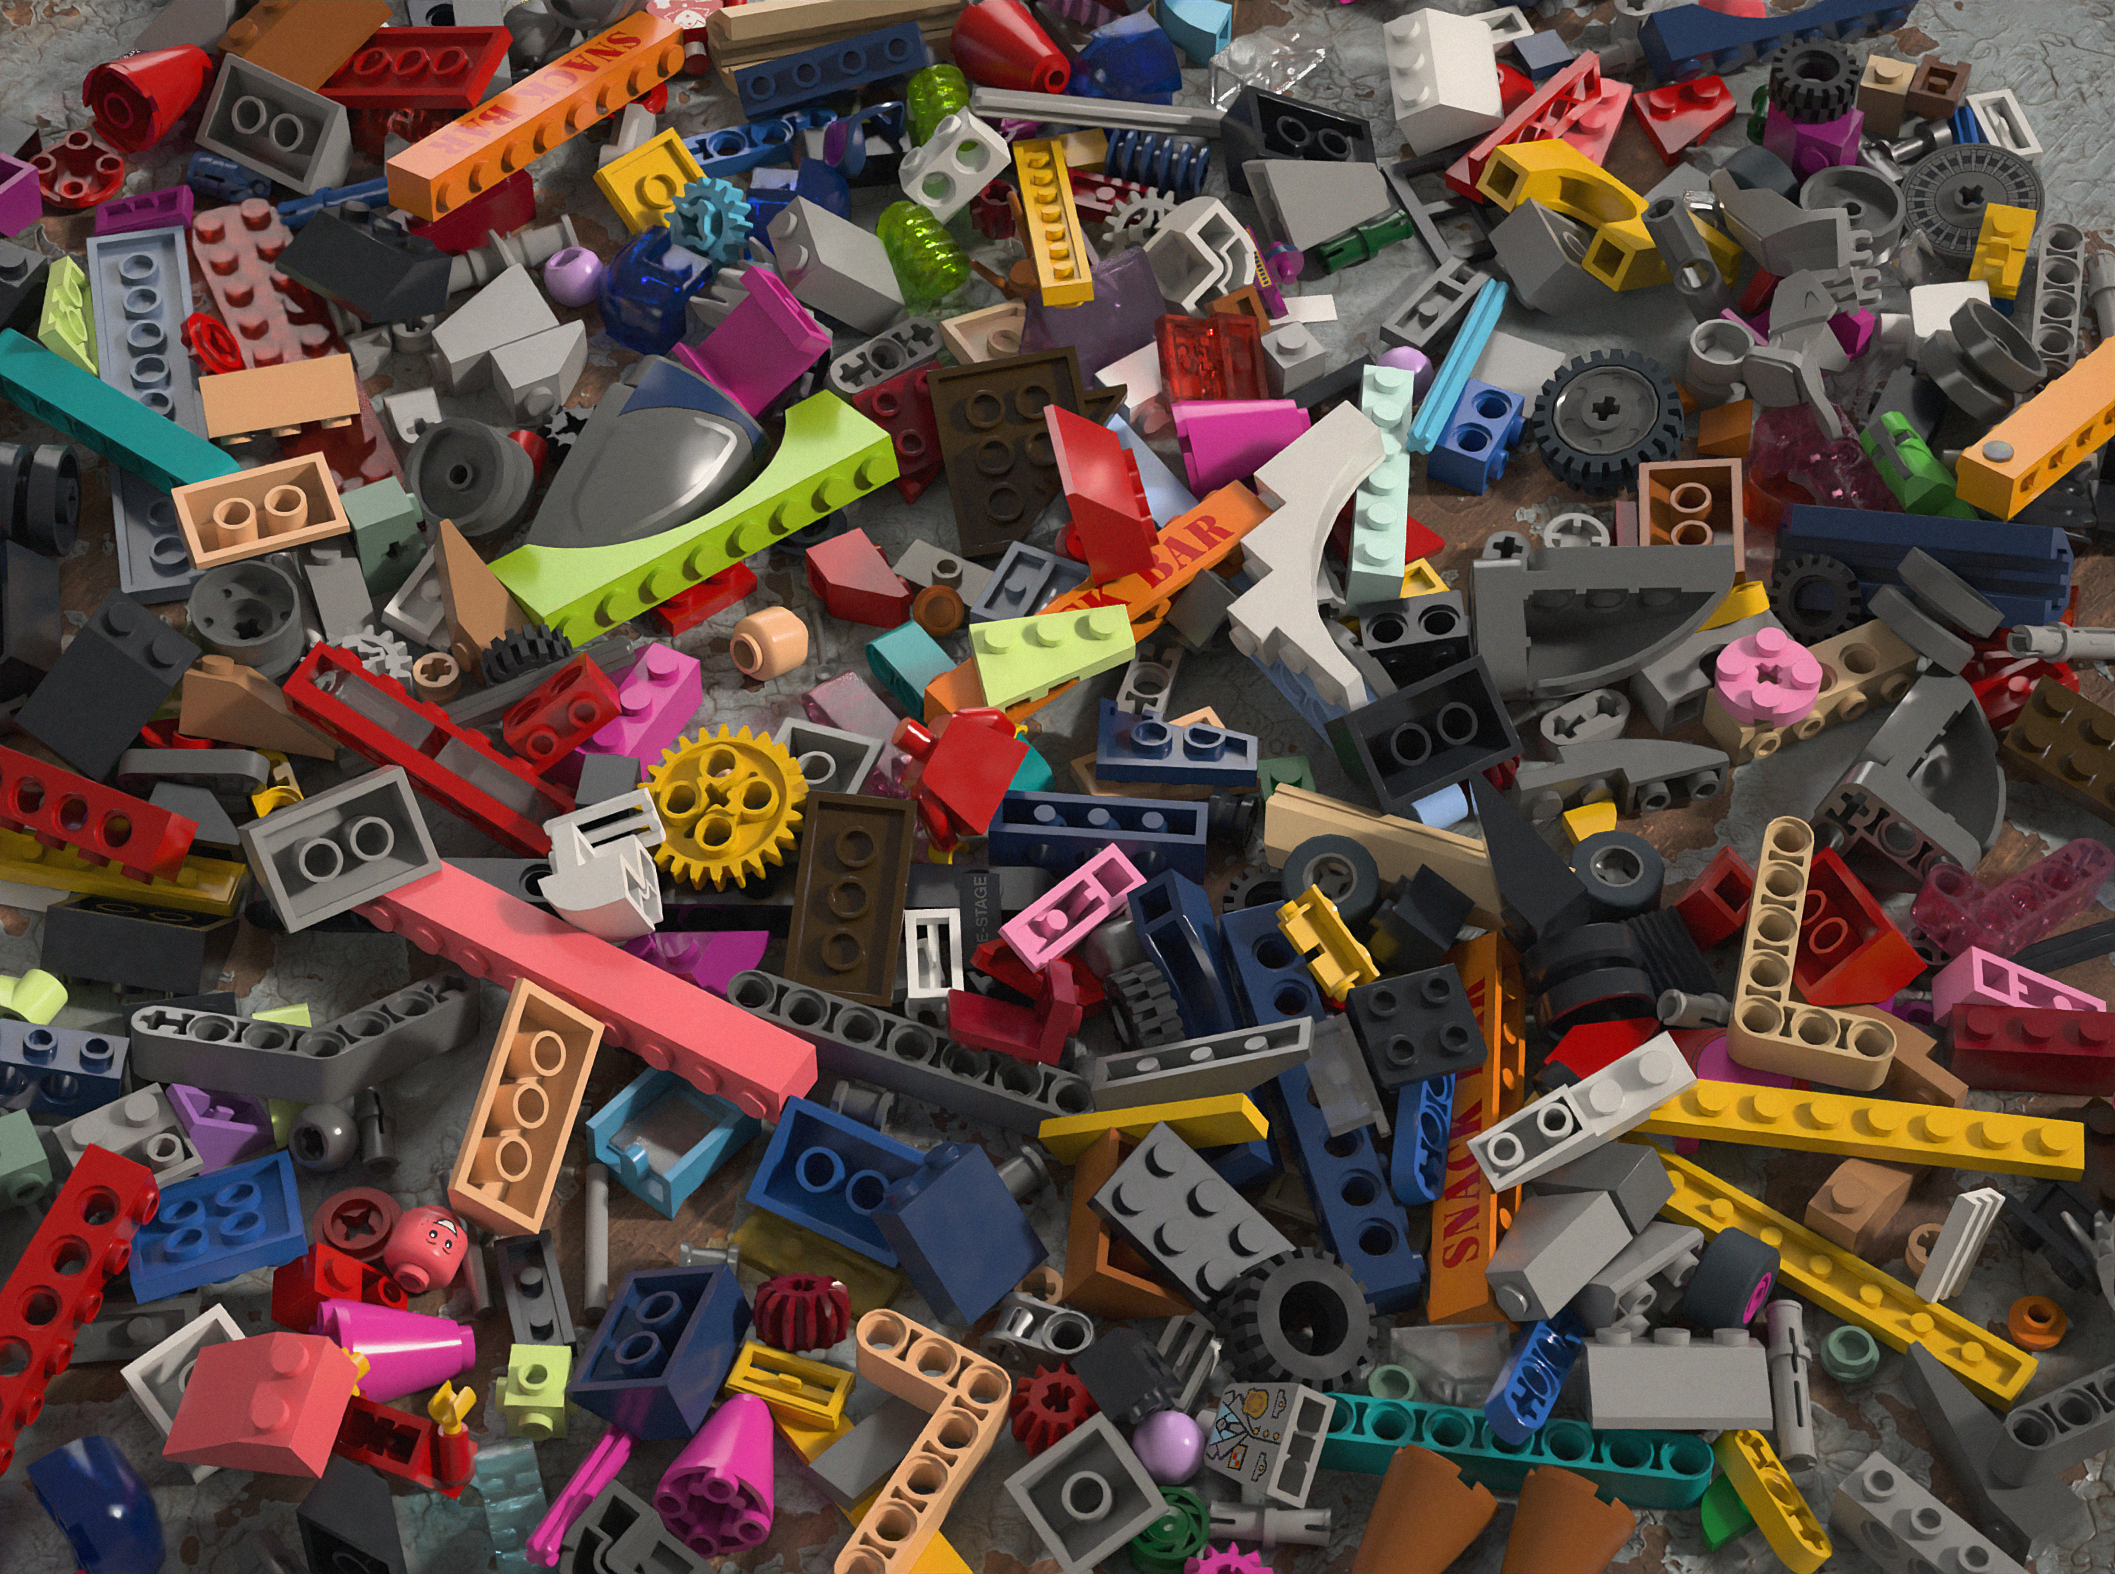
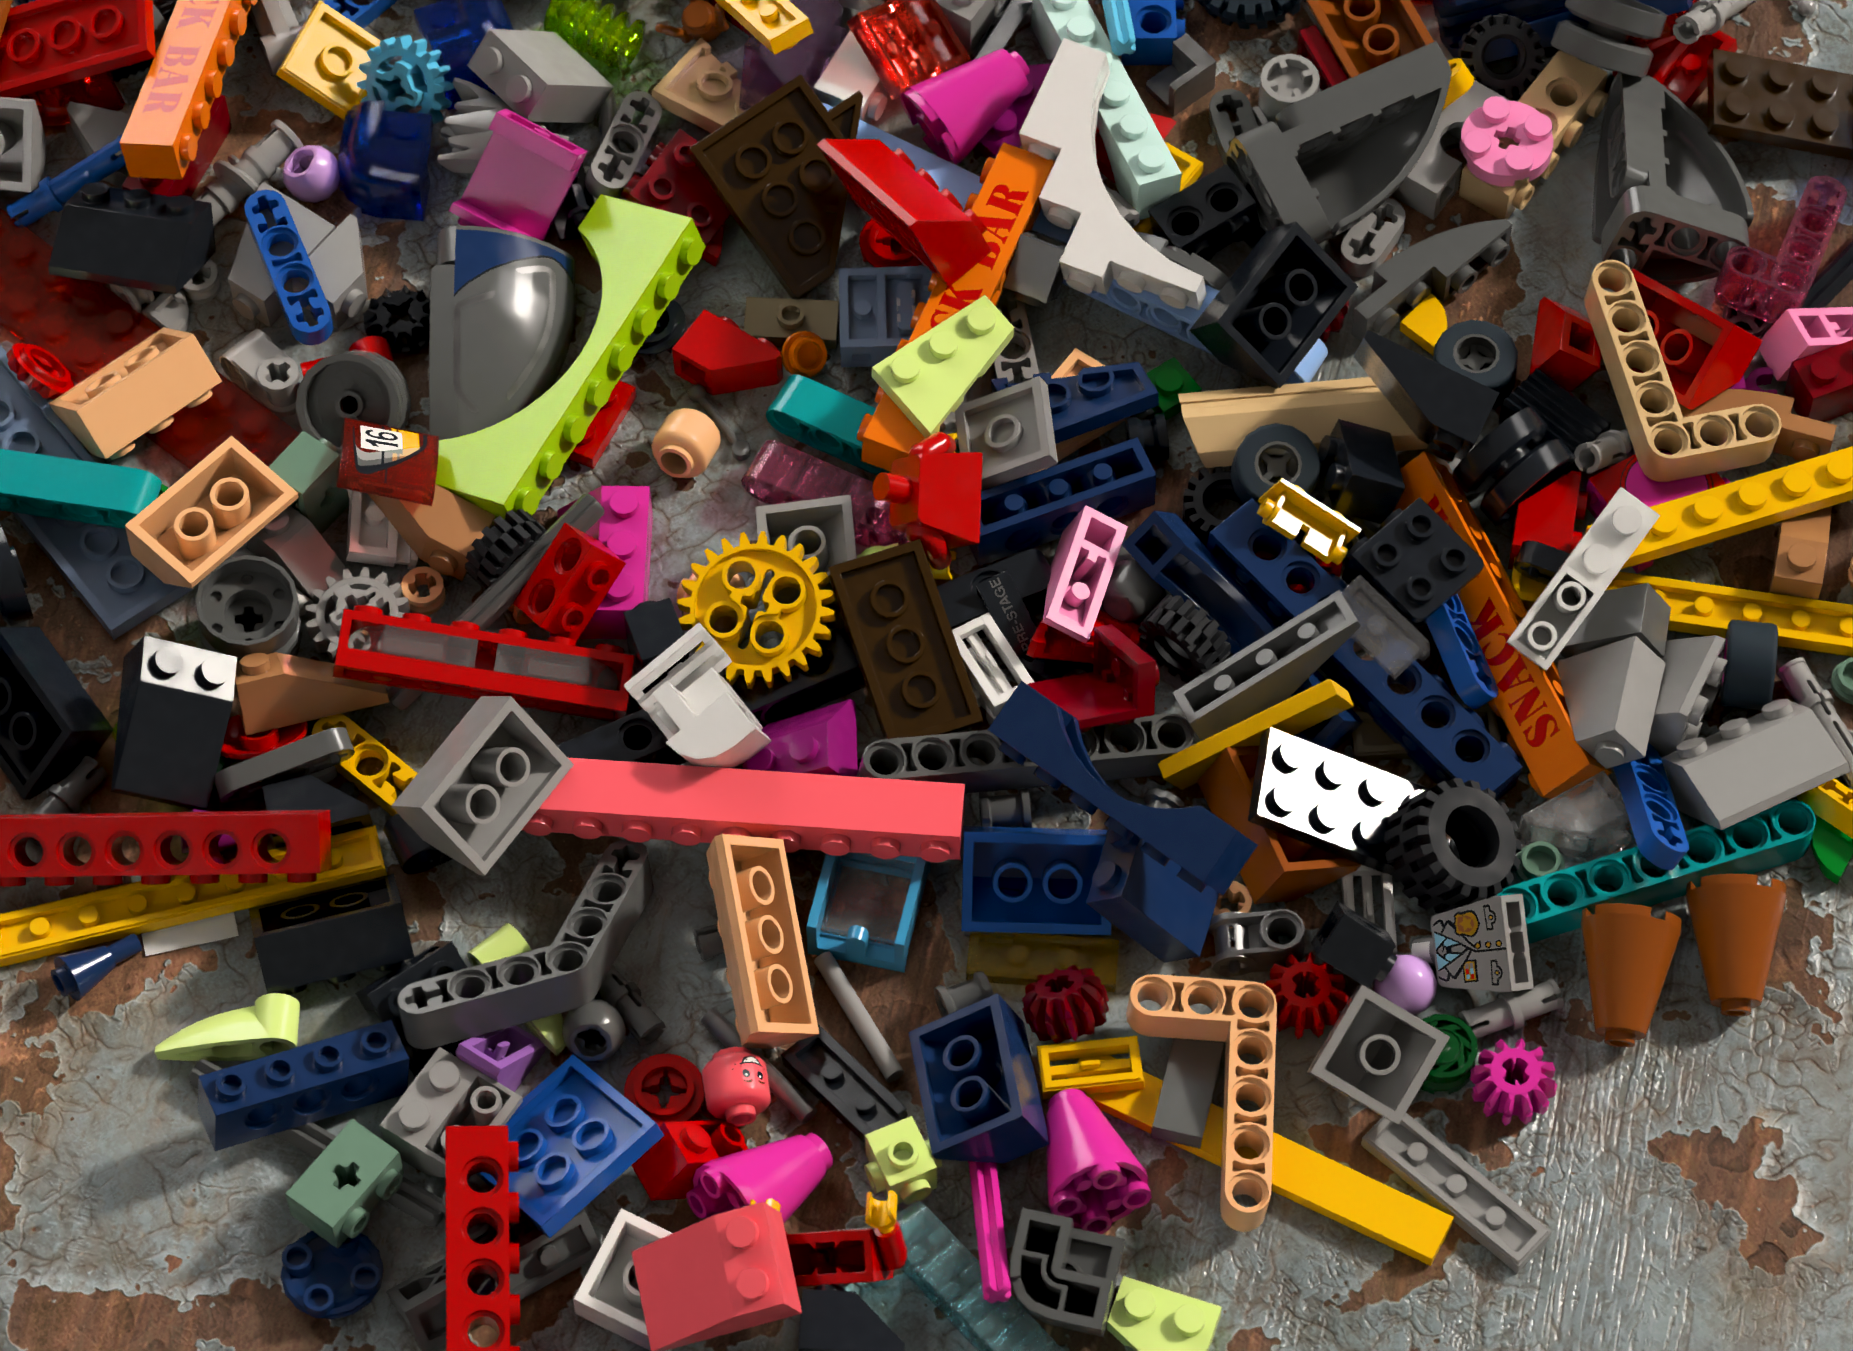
camera: 25 degrees left, 10 degrees up
none -> blue beam [244,189,334,345]
none -> clear red slope [337,418,439,506]
none -> light grey plate [955,376,1058,491]
none -> dark blue arch [988,681,1258,895]
none -> flat silver panel [1146,33,1216,116]

